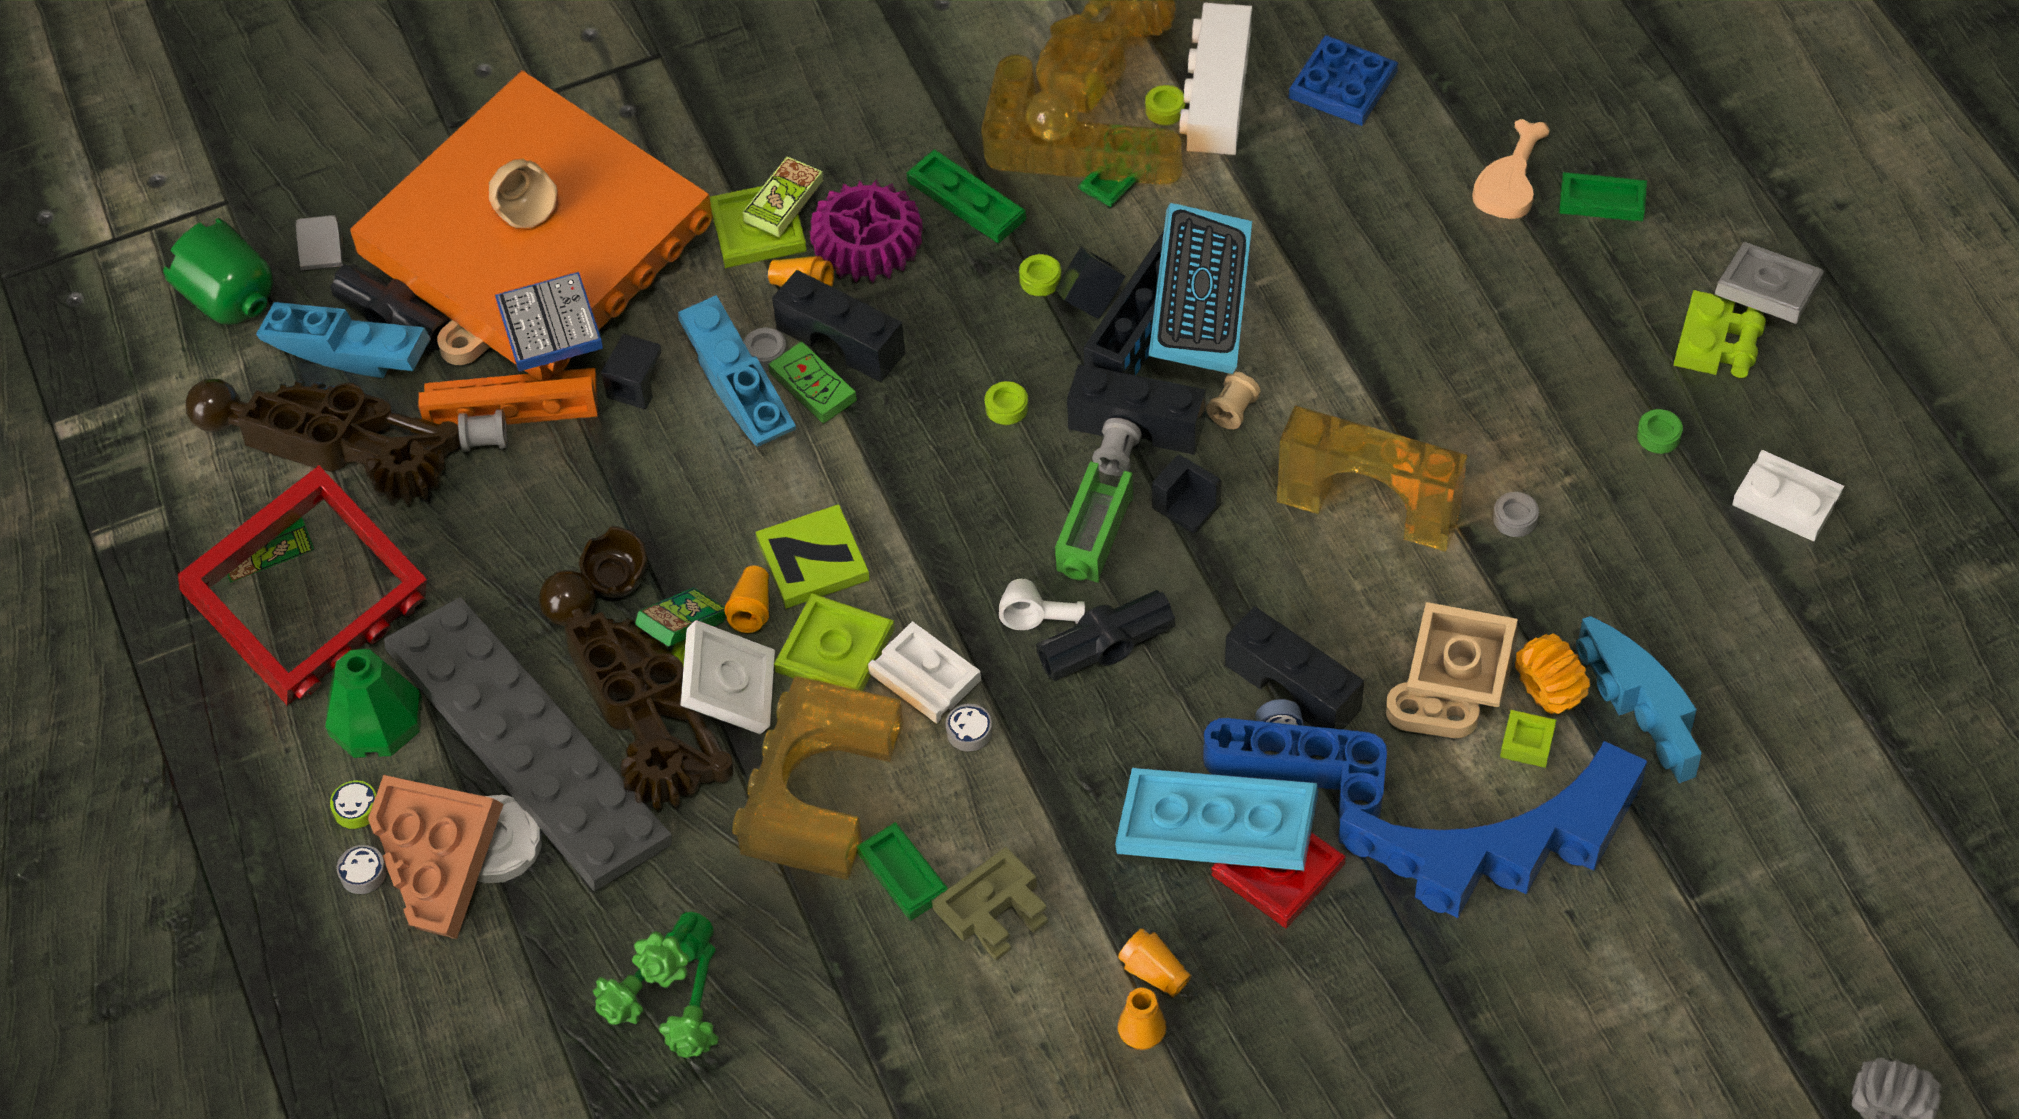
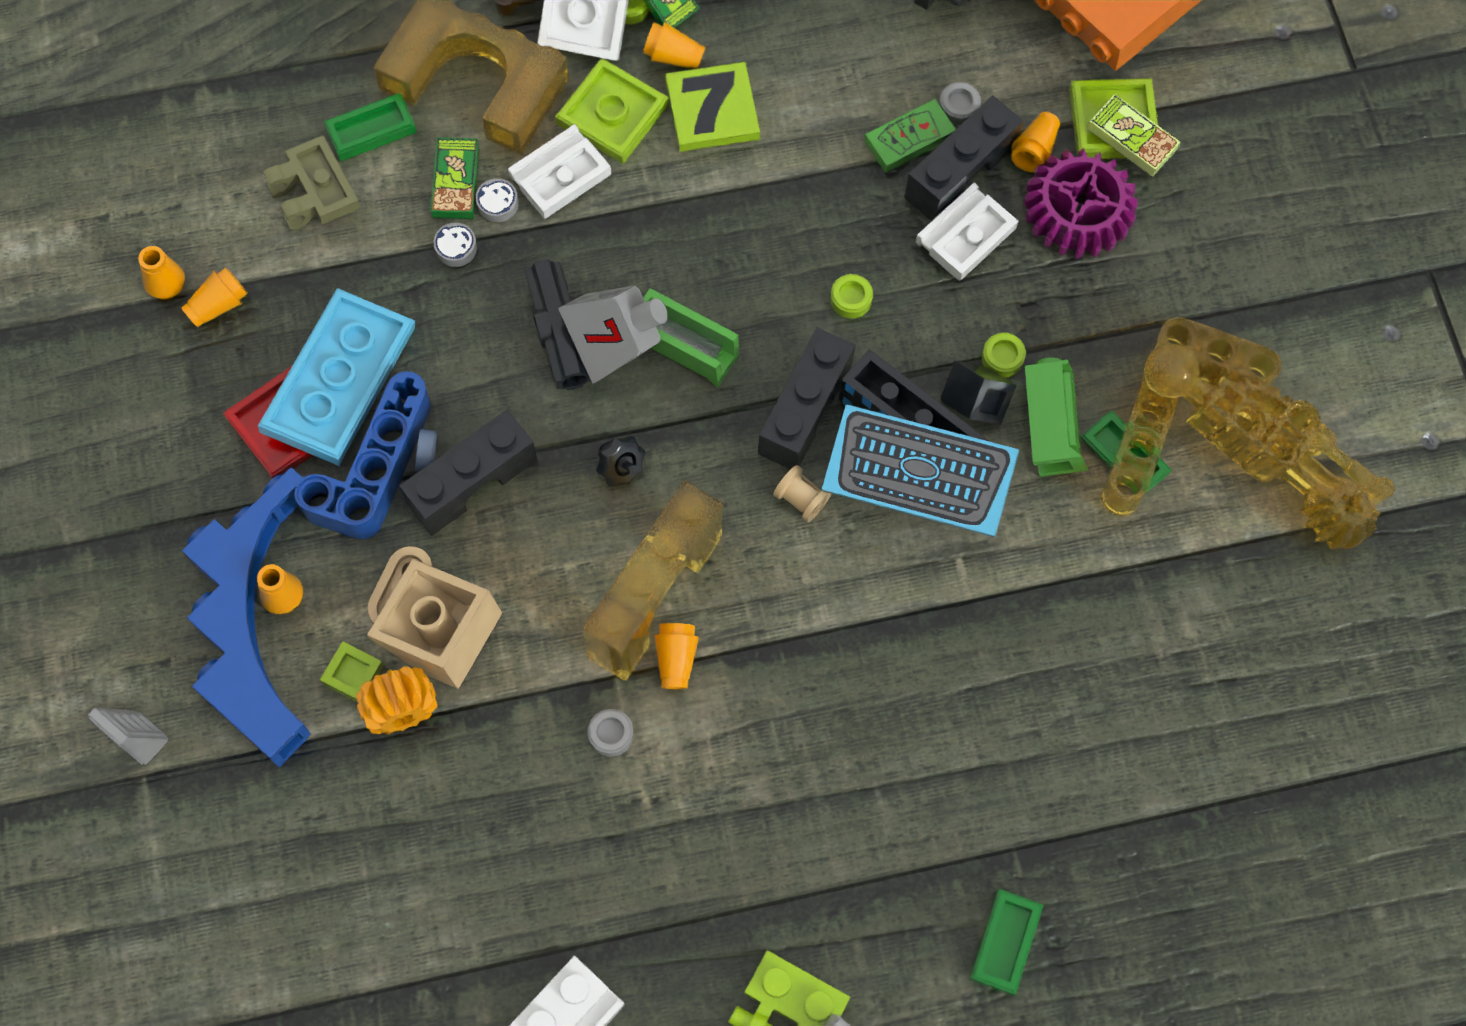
camera: 95 degrees right, 15 degrees up
dark azure slope [678,295,796,447] -> none
green tile [906,149,1026,244] -> none
white bar [999,579,1085,630] -> none
light grey bush [1092,418,1142,476] -> none
lime tile [1145,85,1186,125] -> none
black panel [1152,454,1222,533] -> none
white brick [1180,3,1252,155] -> none
blue tile [1289,35,1398,126] -> none
light nougat piece [1473,119,1549,219] -> none
dark azure slope [1576,616,1702,783] -> none
bright green tile [1637,409,1683,454] -> none
none -> light grey slope [88,708,168,765]
none -> light orange cone [257,564,303,614]
none -> tile [431,137,479,219]
none -> tile [434,223,477,267]
none -> light grey torso [558,285,667,383]
none -> black piece [596,436,646,486]
none -> white plate [915,183,1018,281]
none -> bright green window [1025,357,1089,477]

